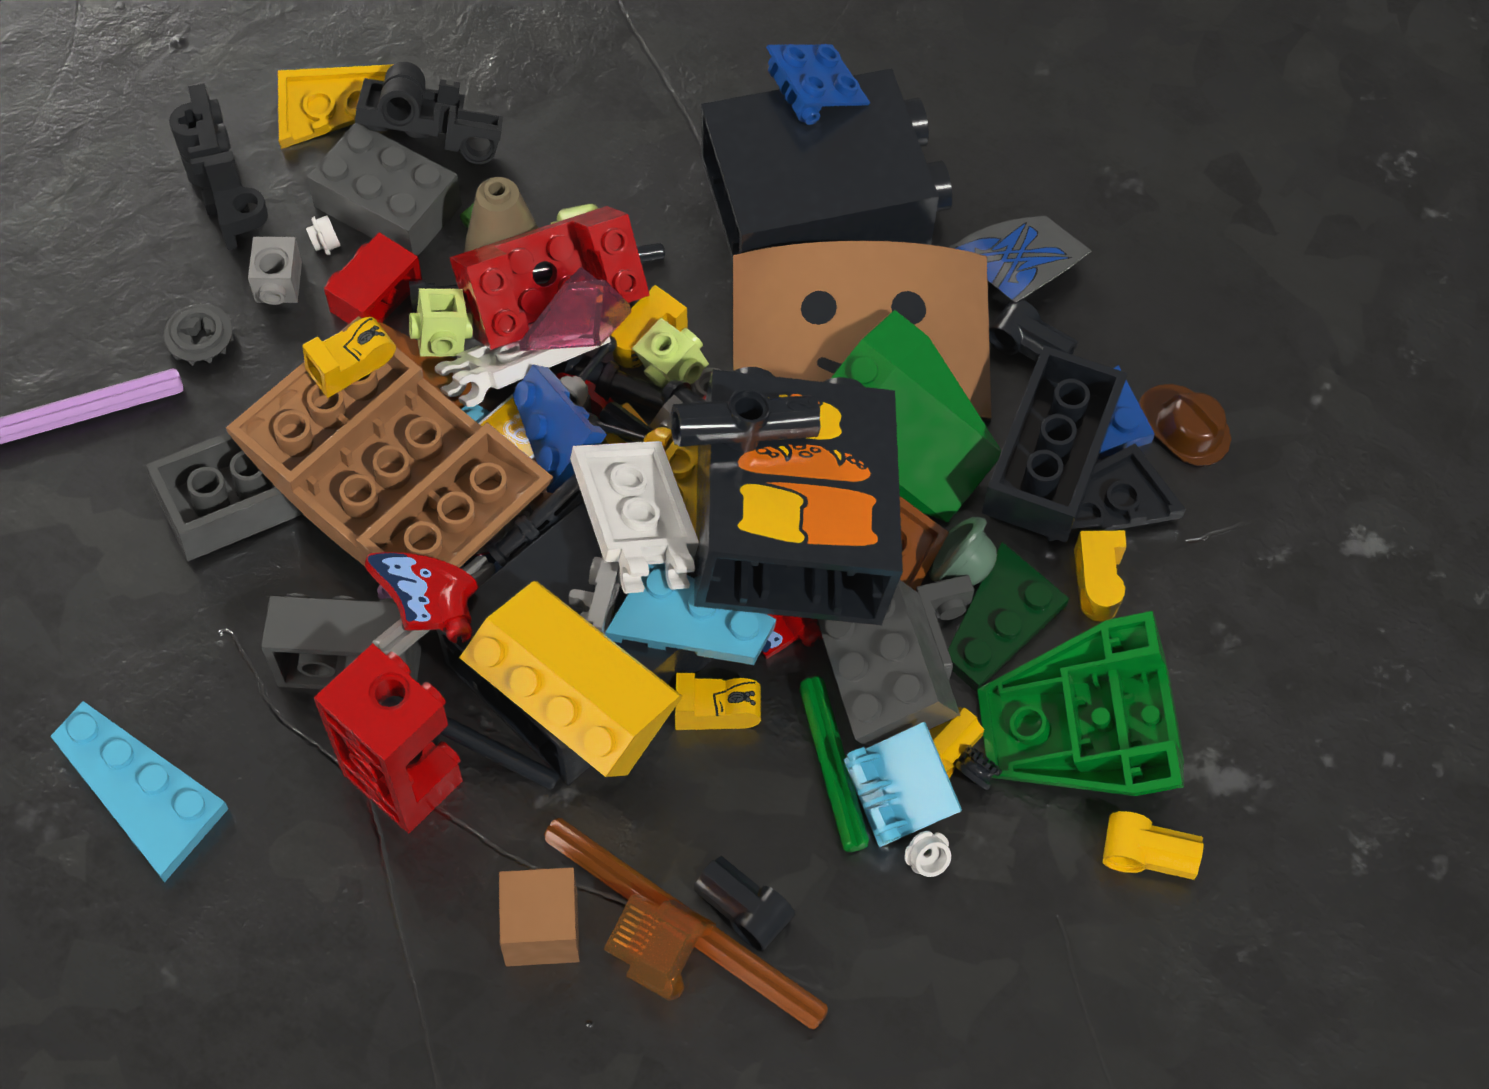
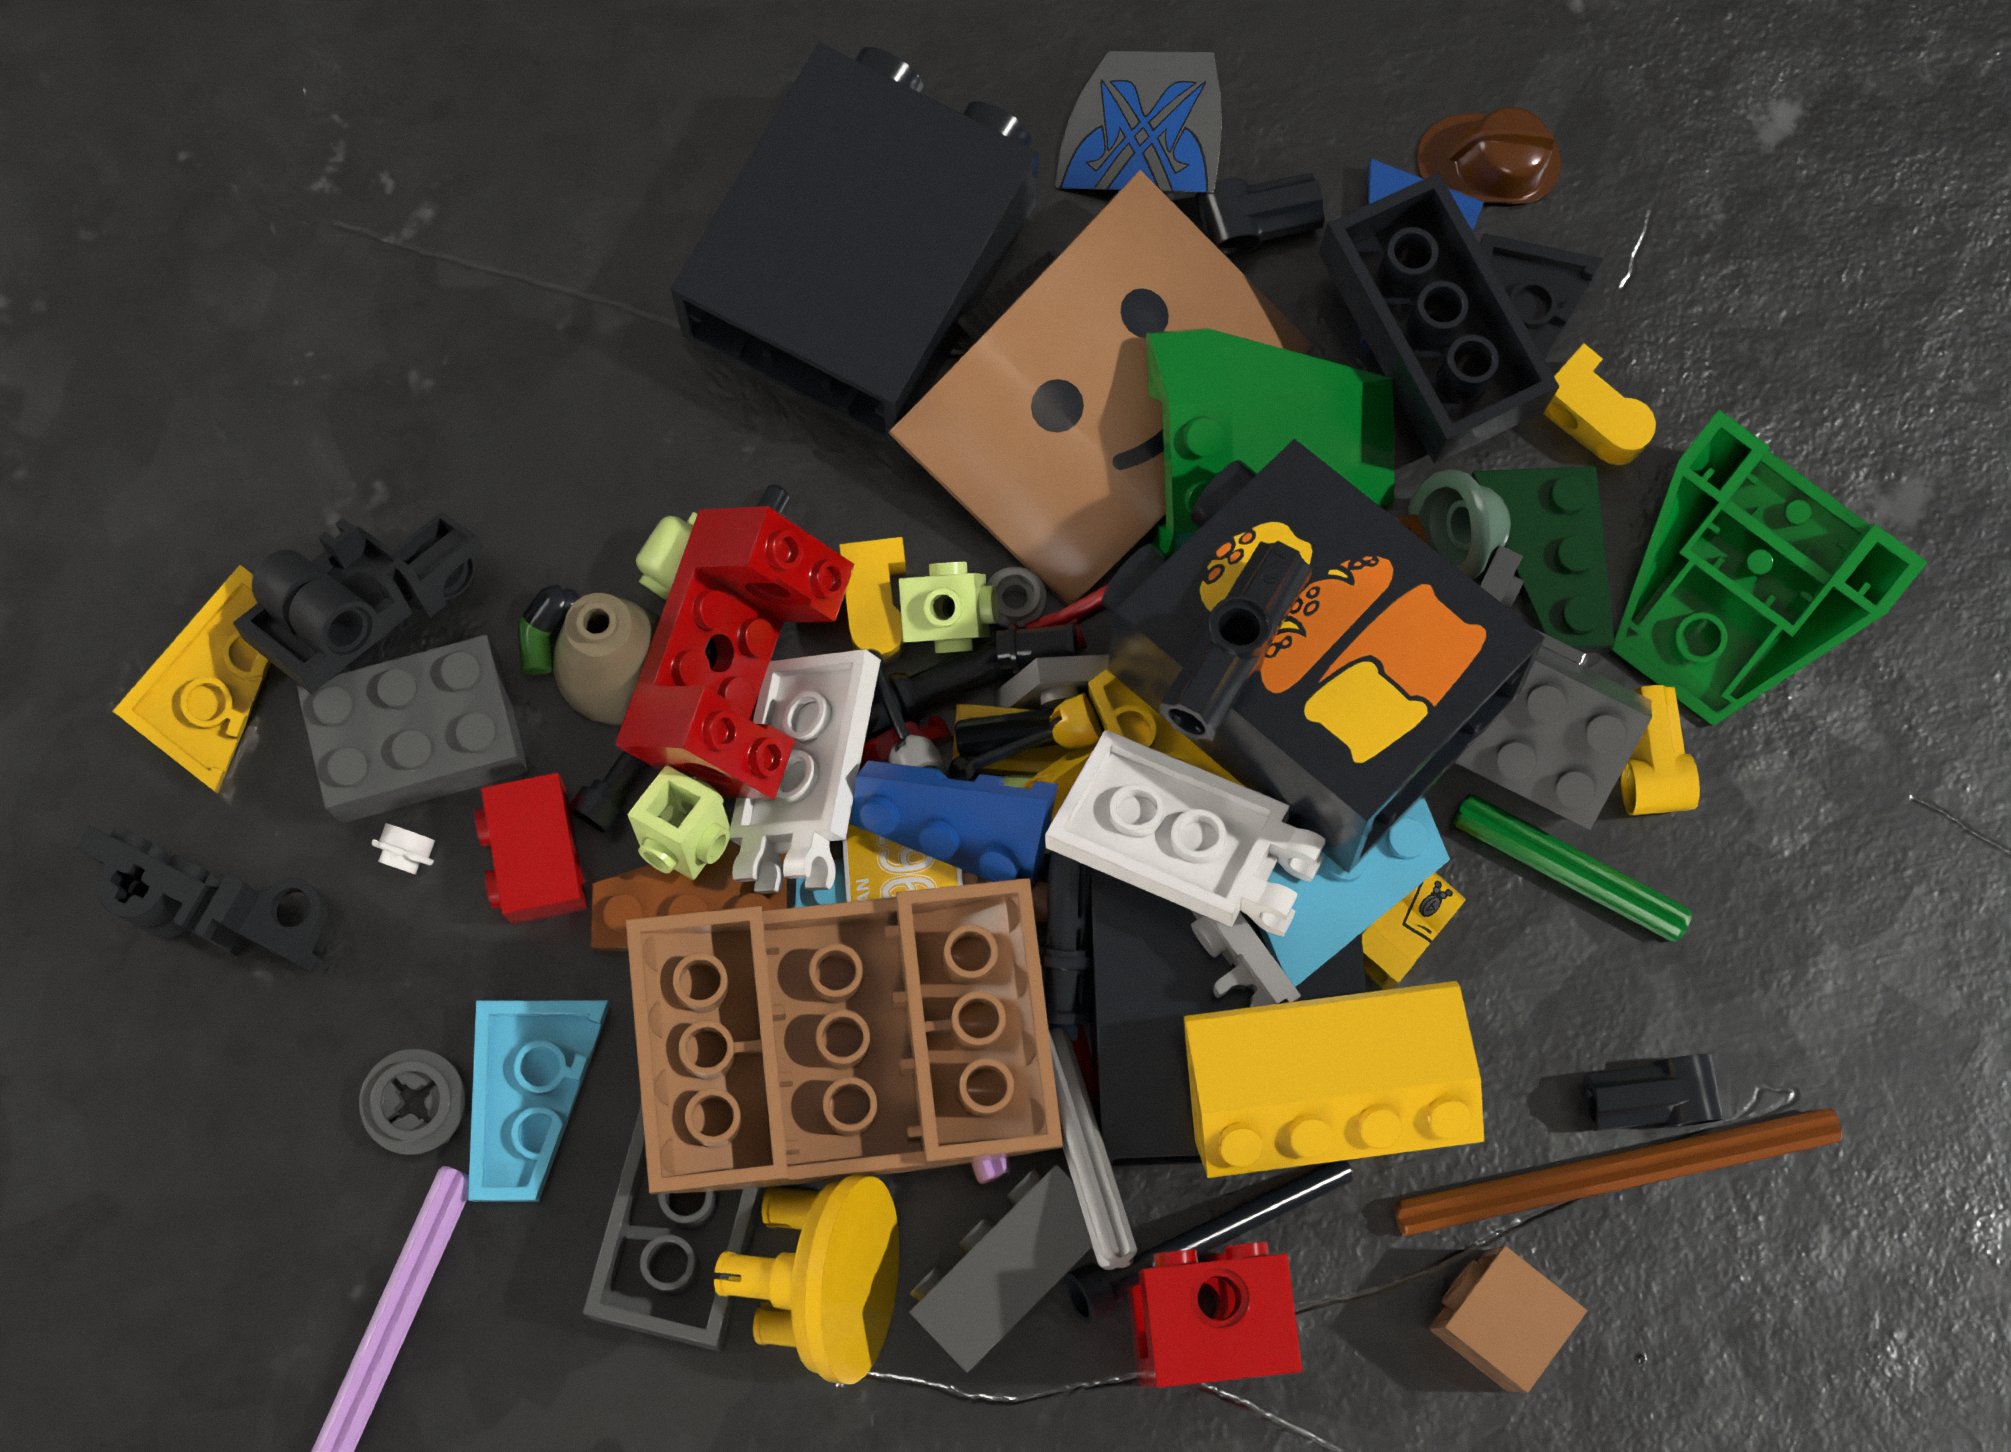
camera: 50 degrees left, 15 degrees up
light grey brick [248,237,302,305] -> none
yellow leg [302,317,396,398] -> none
red arm [365,552,478,643] -> none
clear pink slope [519,267,631,351] -> none
clear orange piece [603,894,716,1001] -> none
blue hinge [766,44,870,125] -> none
medium azure hinge [843,722,962,847] -> none
white plate [905,831,951,877] -> none
black bush [954,745,1002,790] -> none
yellow piece [1103,811,1204,880] -> none
none -> medium azure wing [468,1000,611,1202]
none -> yellow piece [714,1175,900,1385]

